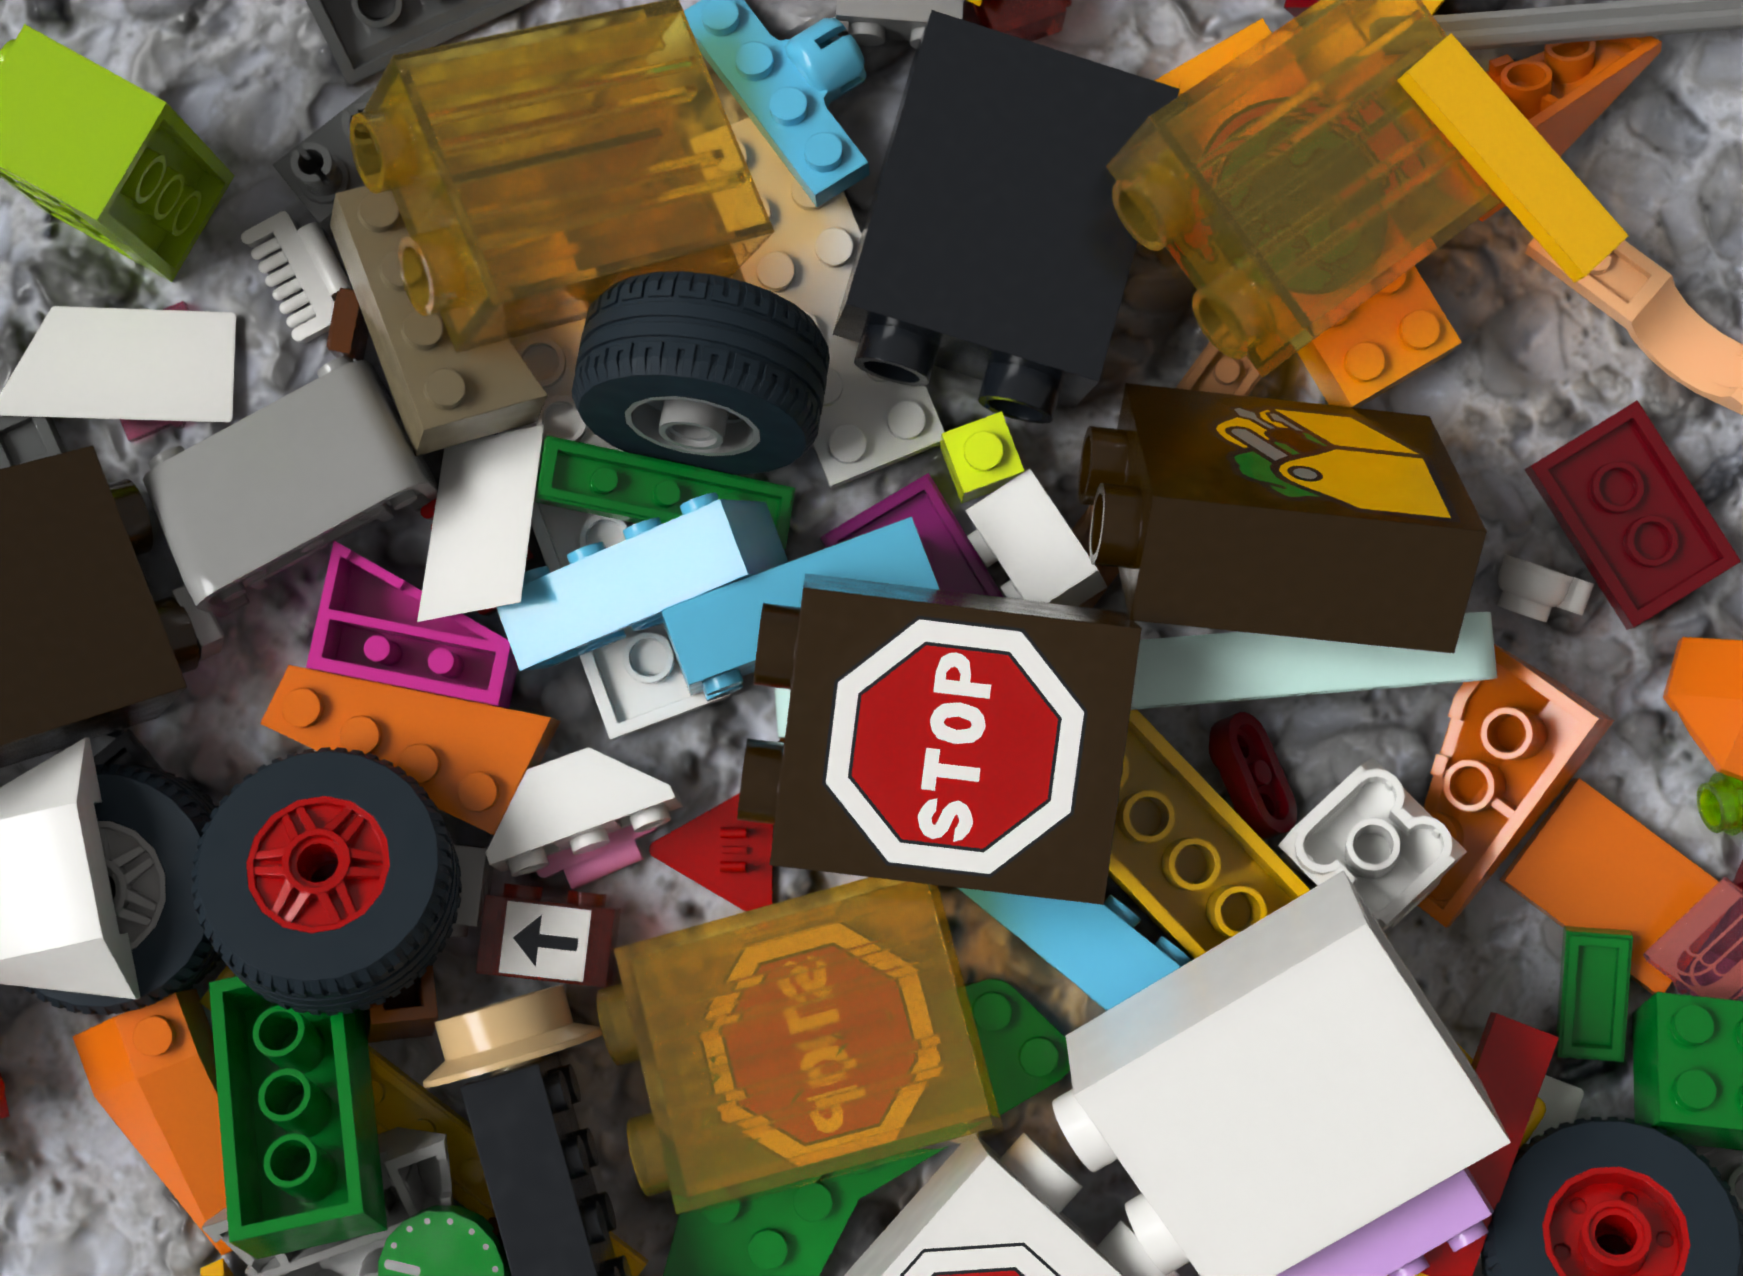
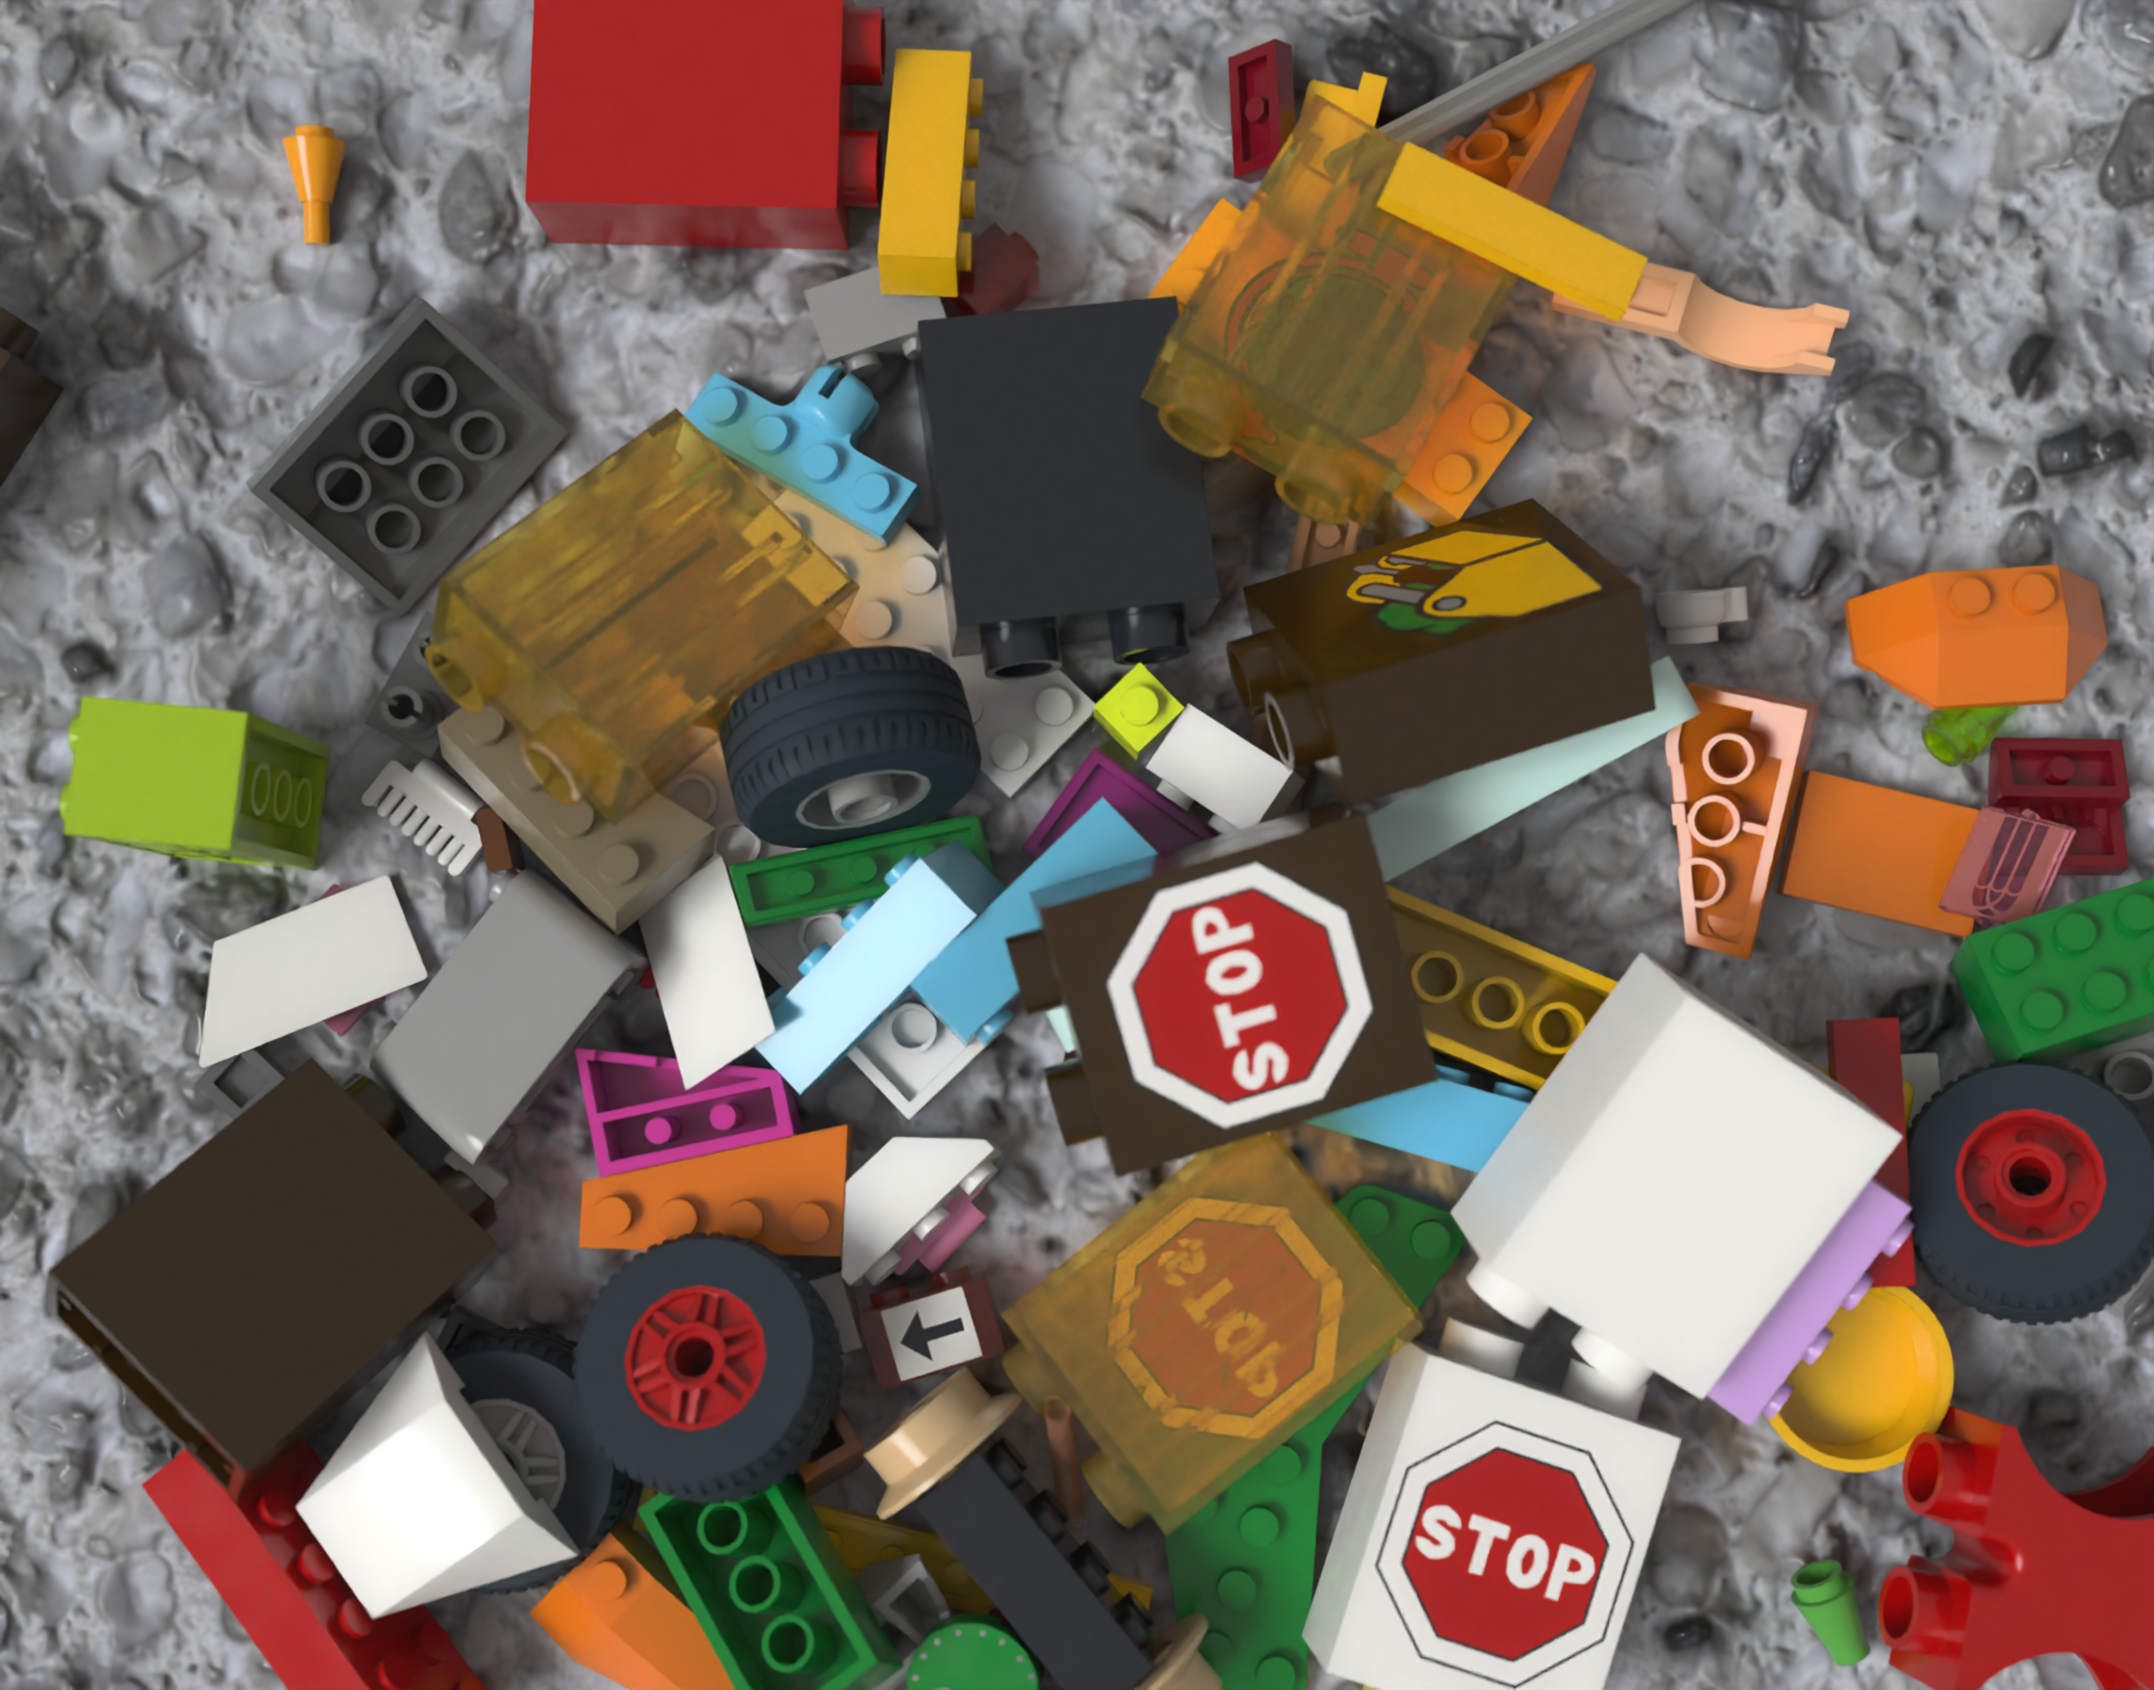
camera: 20 degrees left, 0 degrees up
red piece [649,793,773,921] -> none
dark red plate [1209,712,1297,840] -> none
white piece [1278,758,1467,931] -> none
dark red plate [1524,400,1741,630] -> none
green tile [1555,926,1633,1062] -> none
none -> nougat piece [1045,1396,1084,1530]

